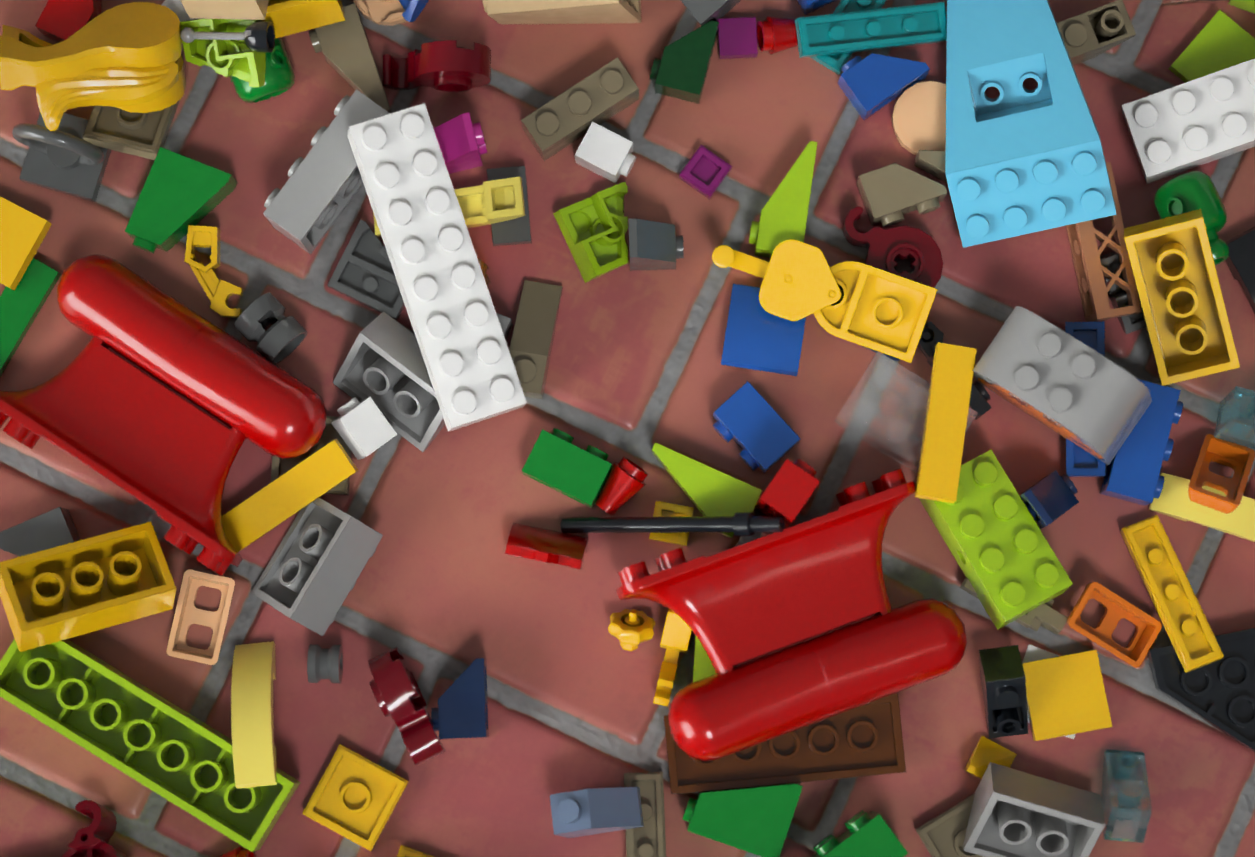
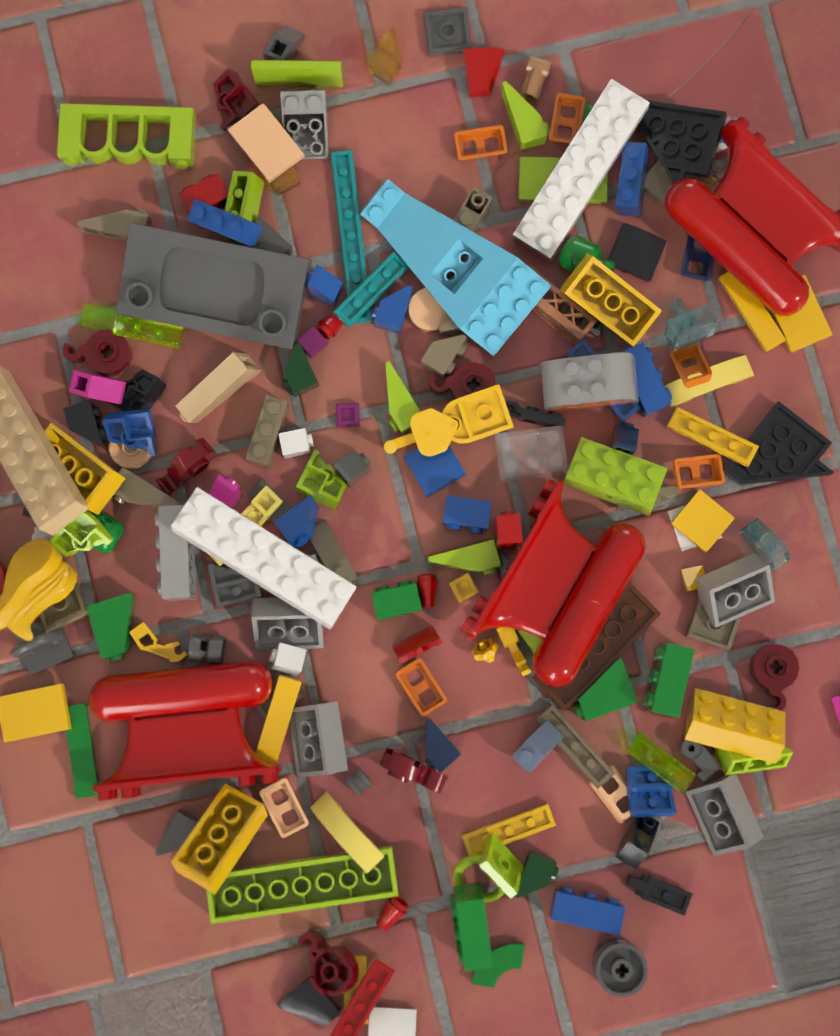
camera: 45 degrees left, 0 degrees up
hinge [180,21,275,53] -> none
yellow tile [302,744,409,851] -> none
black bar [560,512,785,536] -> none
yellow tile [915,342,977,504] -> none
black slope [979,645,1028,738] -> none
none -> blue slope [274,495,319,549]
none -> orange piece [396,658,447,717]

